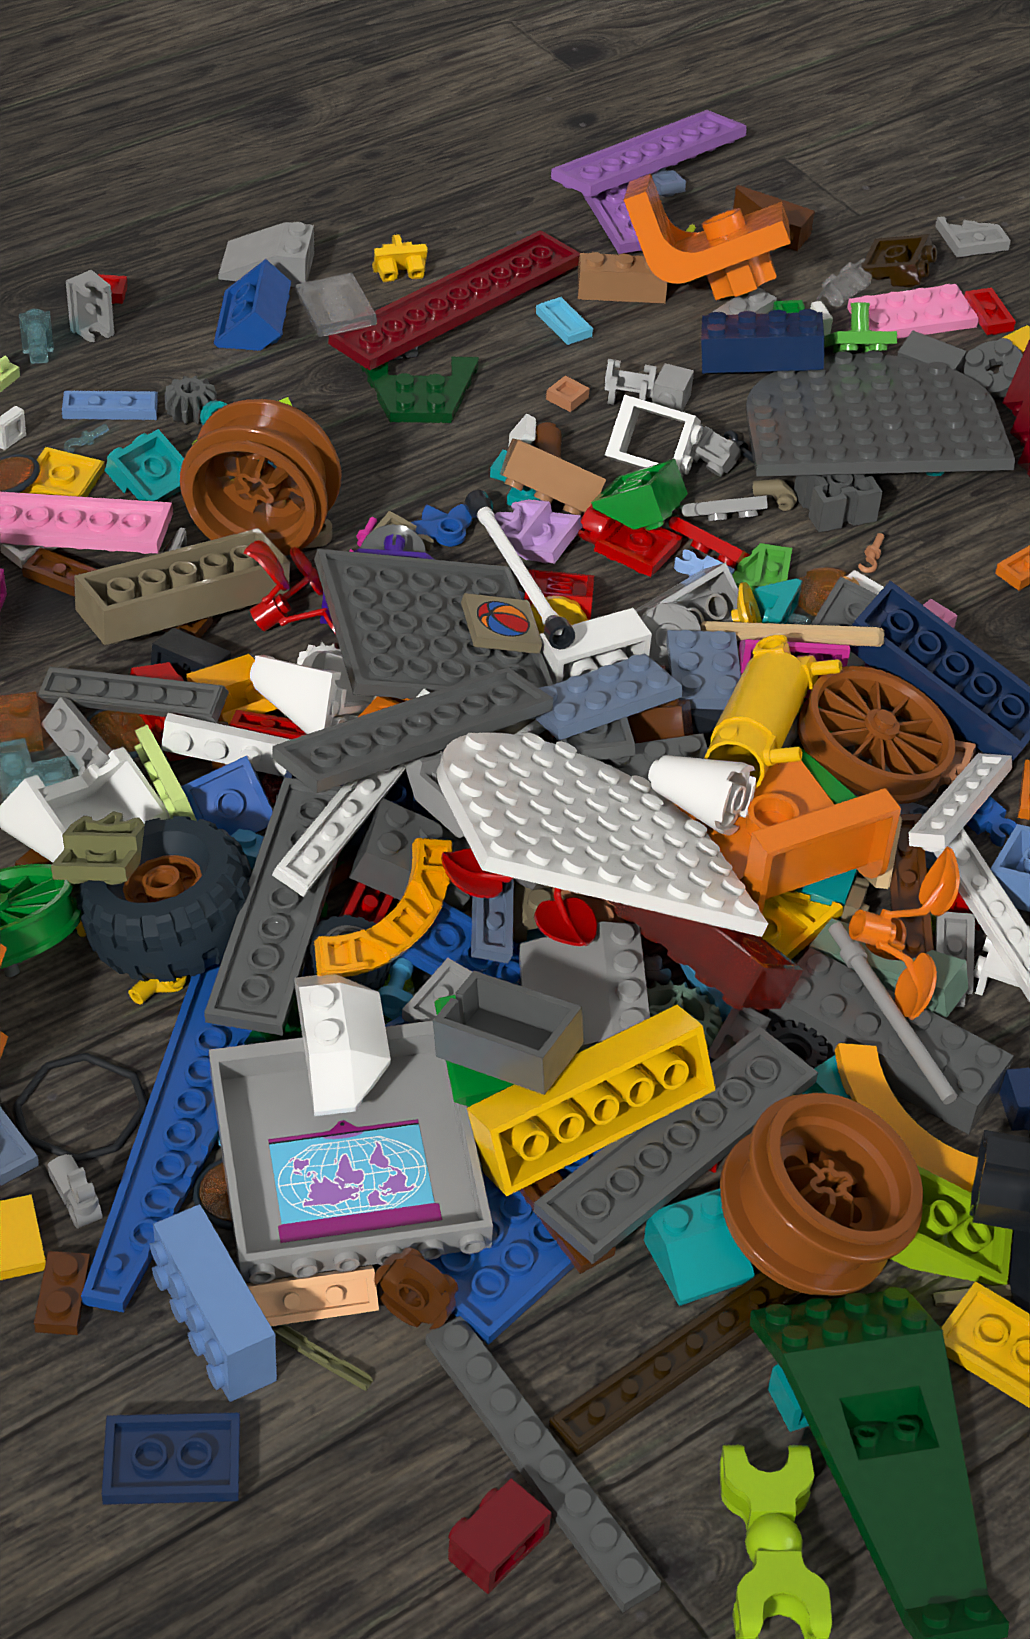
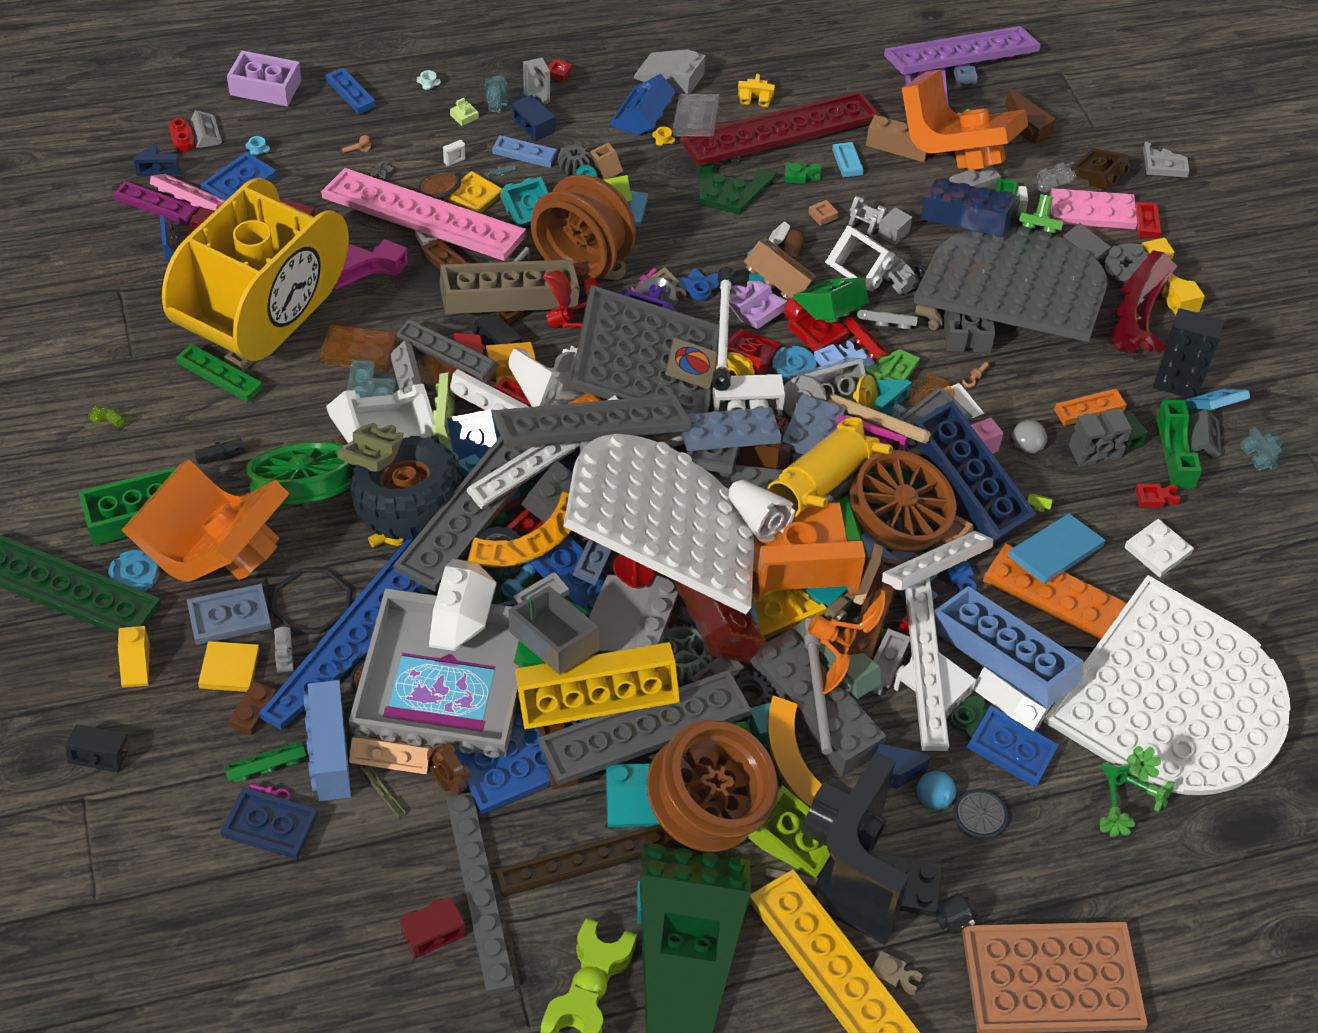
camera: 20 degrees right, 5 degrees up
none -> green plate [223,741,306,782]
none -> dark pink hand [249,783,290,800]
none -> dark blue brick [512,94,556,142]
none -> medium nougat brick [590,142,623,179]
none -> yellow plate [652,127,675,146]
none -> dark azure tile [772,346,817,382]
none -> green plate [785,162,821,183]
none -> light blue plate [814,344,845,366]
none -> light grey hair [1010,420,1047,454]

